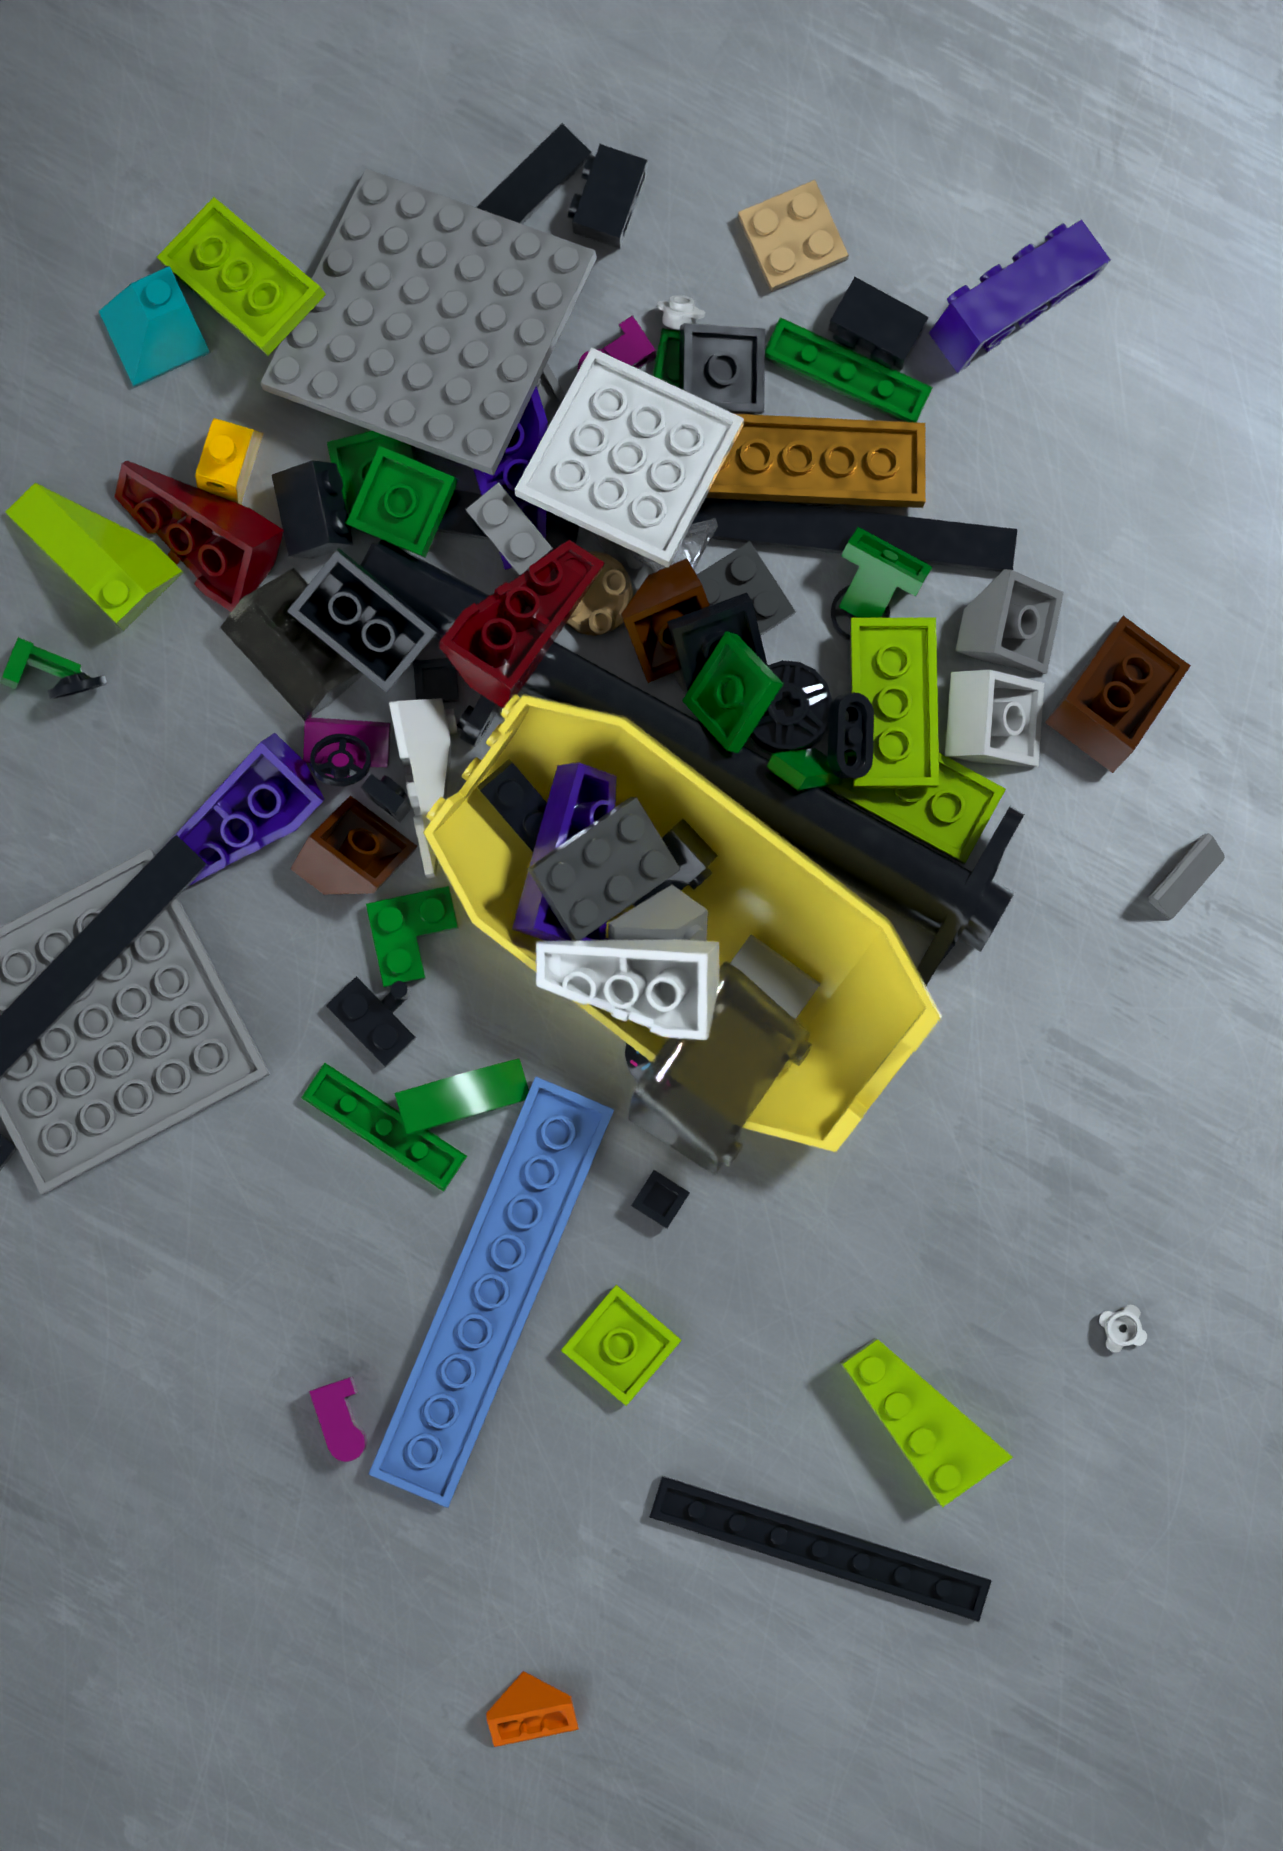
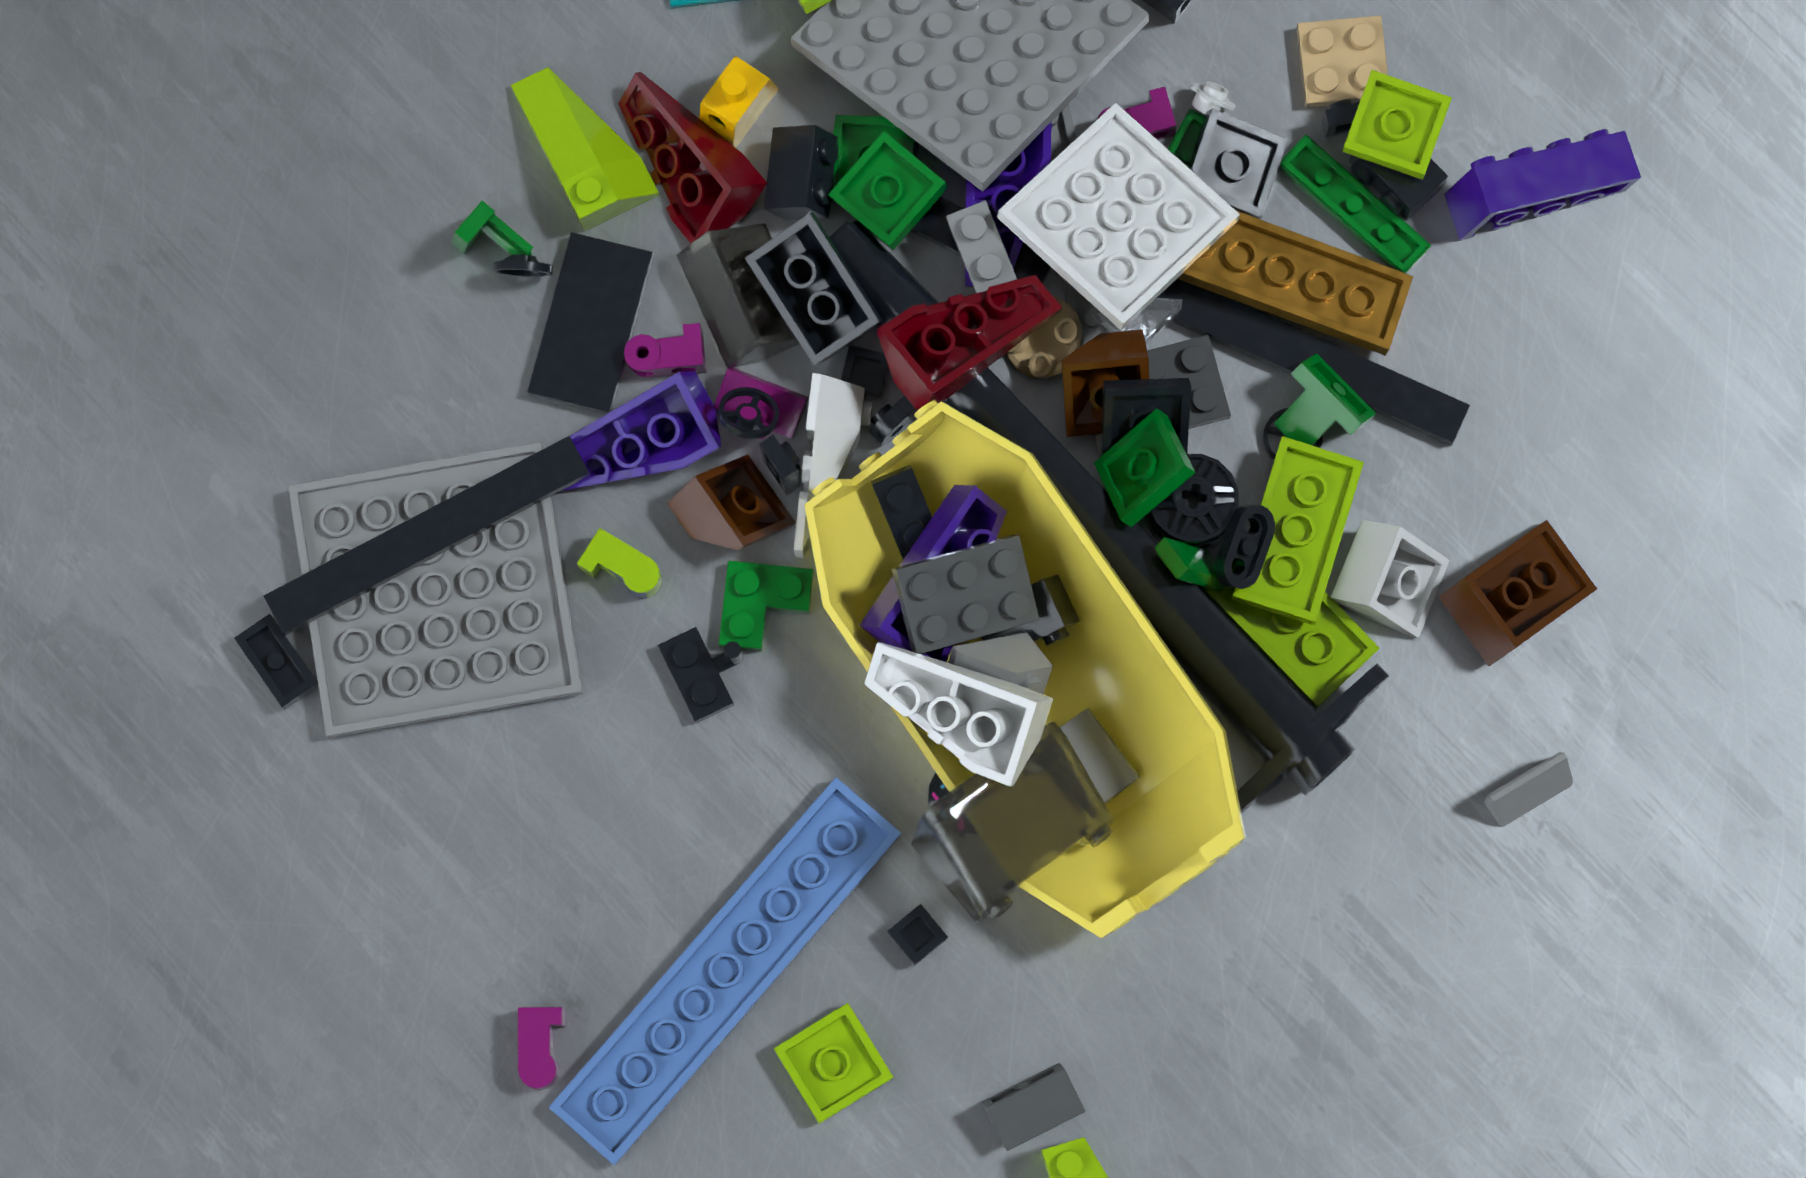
camera: 20 degrees right, 5 degrees down
green tile [301,1063,468,1192] -> none
green slope [394,1058,529,1135] -> none
light grey slope [955,569,1064,674] -> none
none -> black tile [527,232,654,414]
none -> lime leg [577,528,662,598]
none -> magenta leg [624,323,707,378]
none -> dark grey hinge [982,1063,1086,1151]
none -> black plate [1321,99,1360,138]
none -> lime plate [1342,70,1452,180]

